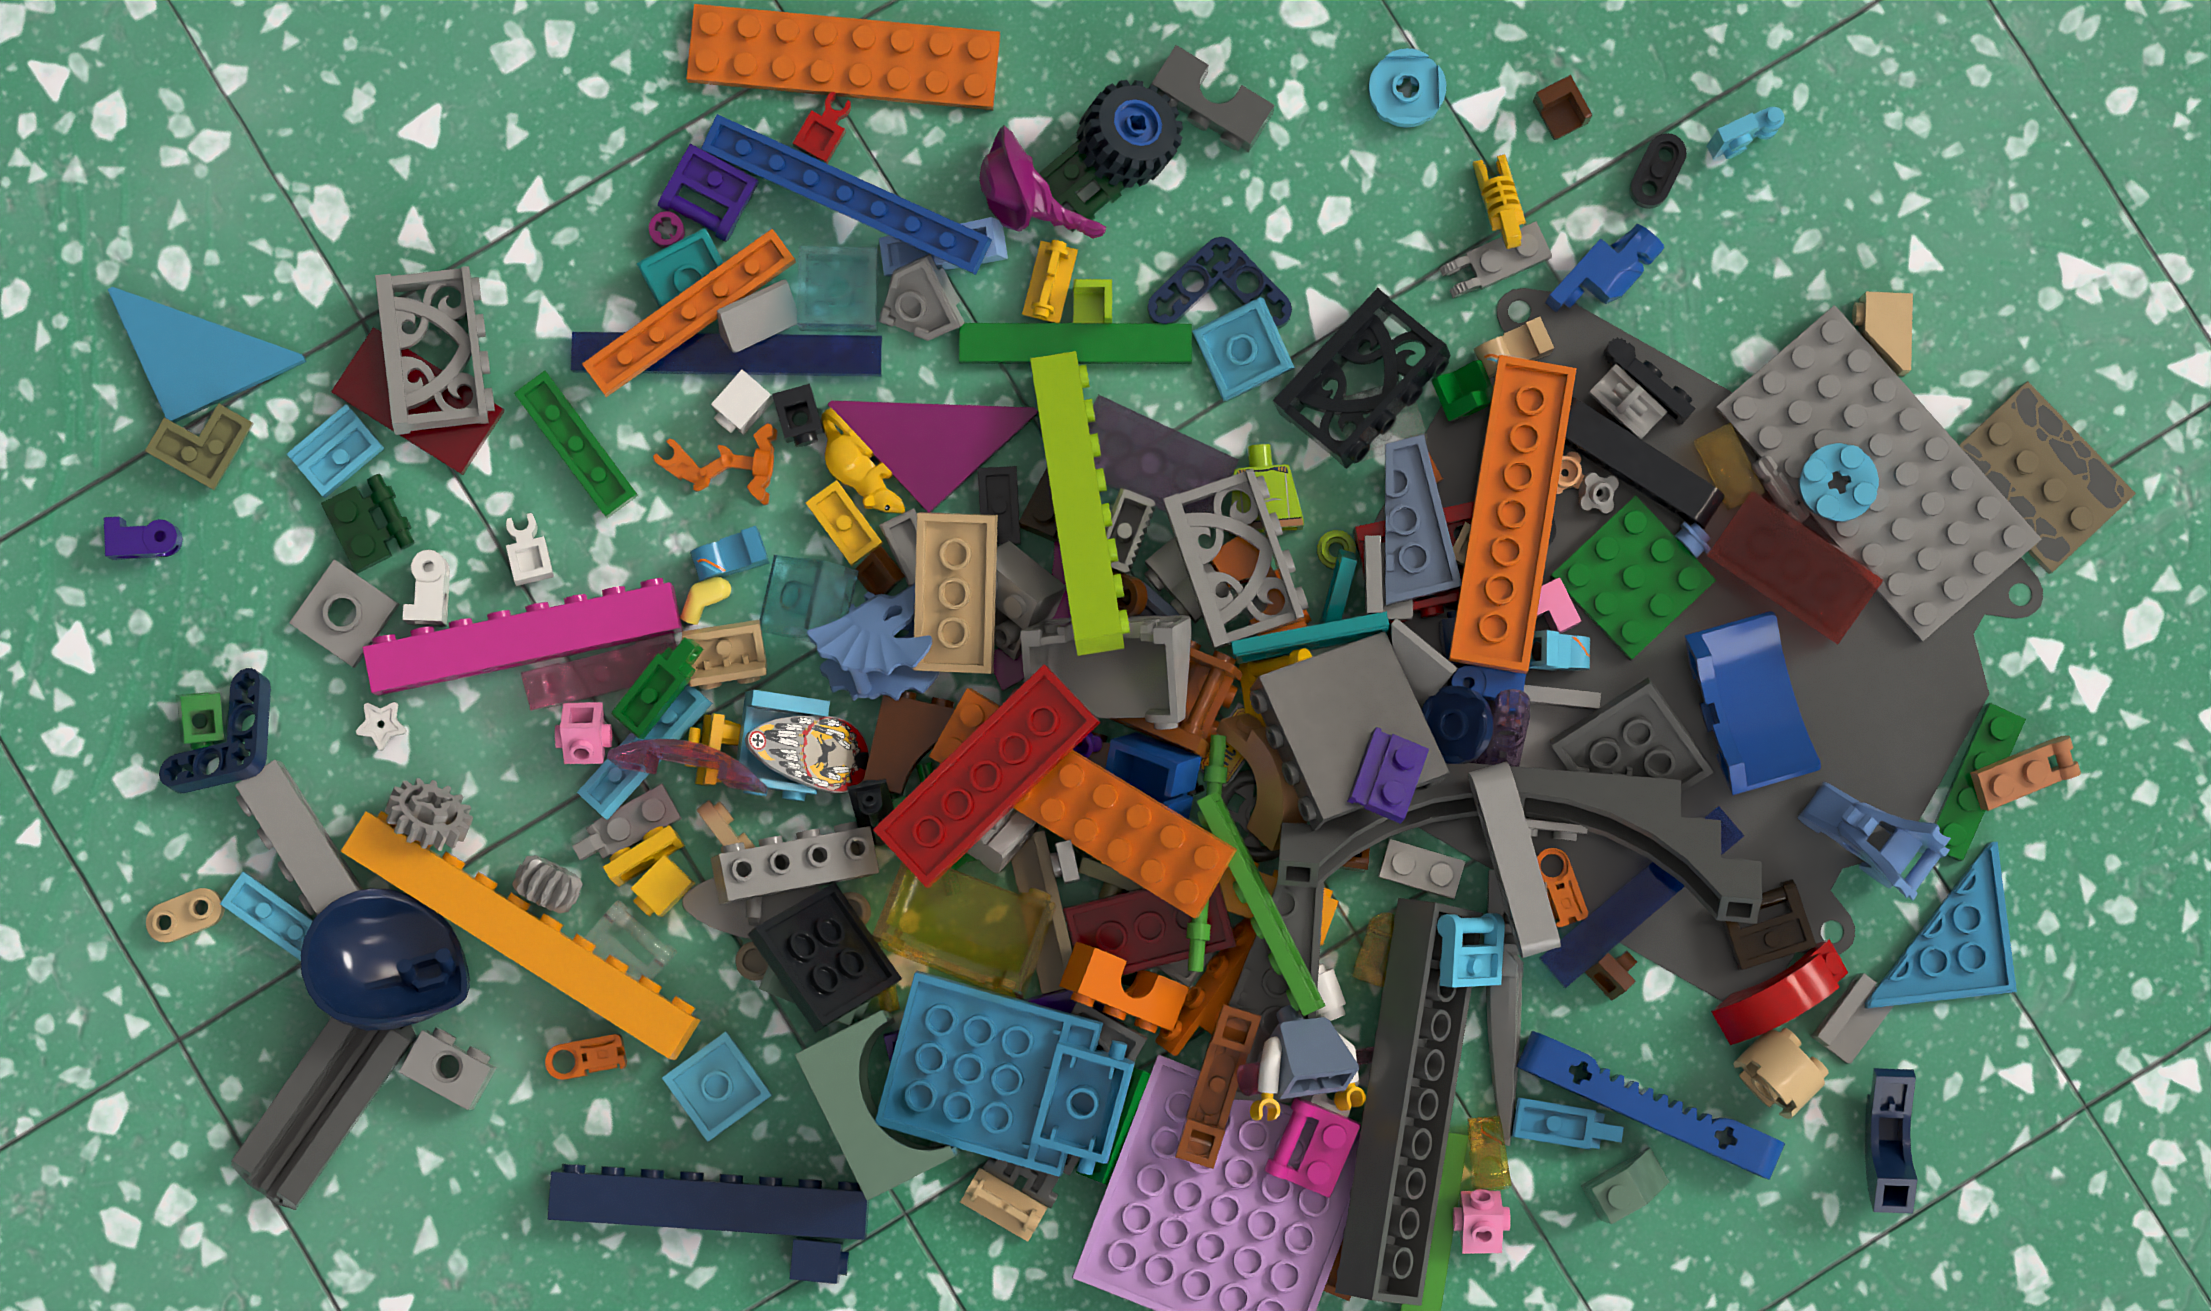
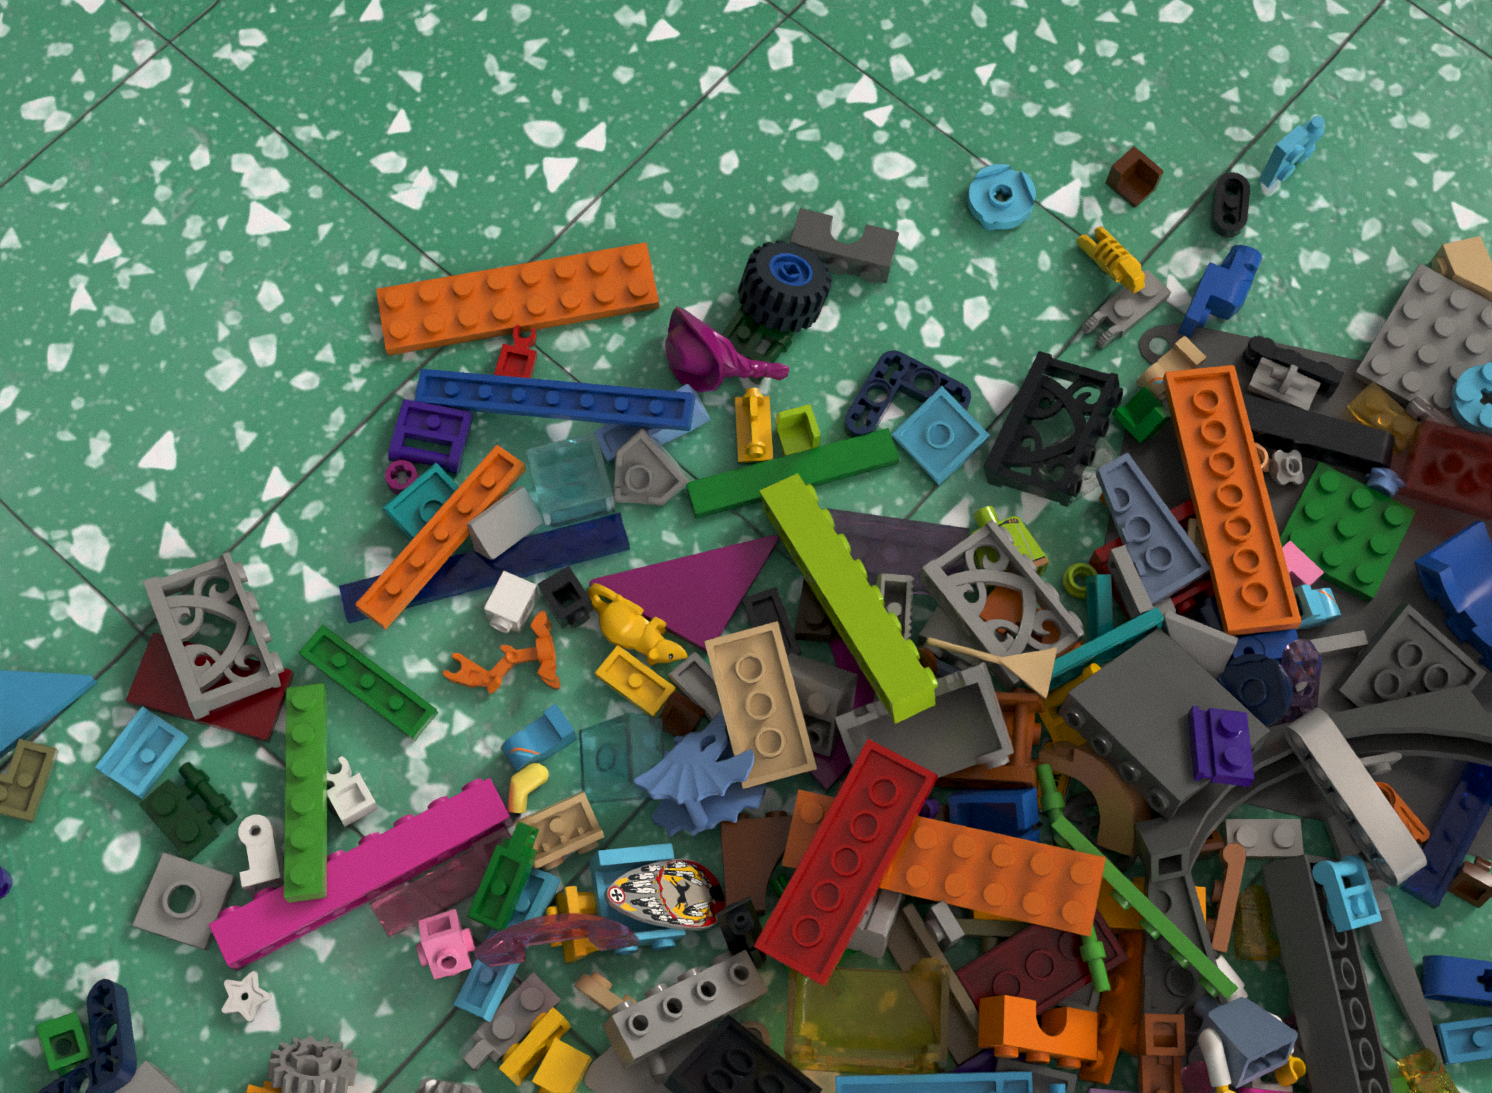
camera: 20 degrees left, 15 degrees down
none -> bright green plate [284,683,327,903]
none -> tan piece [926,638,1058,700]
none -> nougat plate [1206,843,1246,953]

